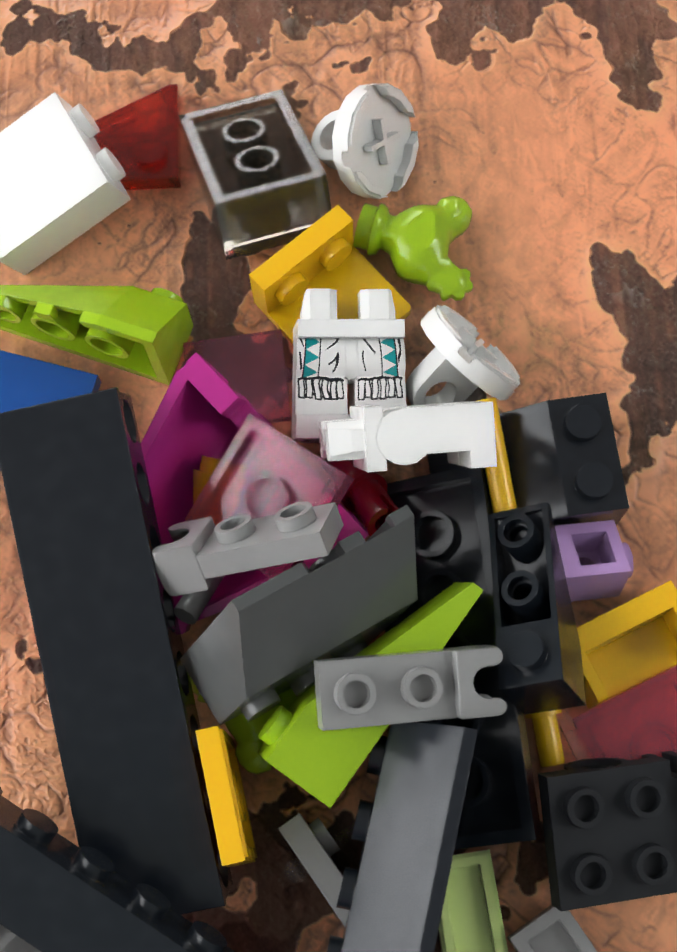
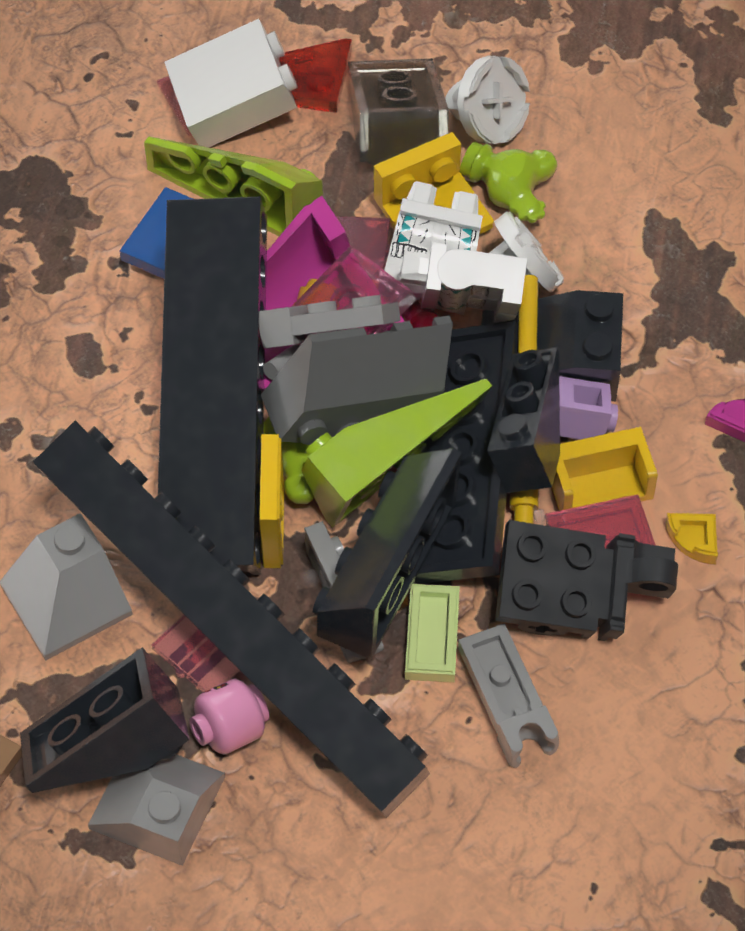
camera: 10 degrees right, 15 degrees down
light grey plate [313,645,507,731] -> none

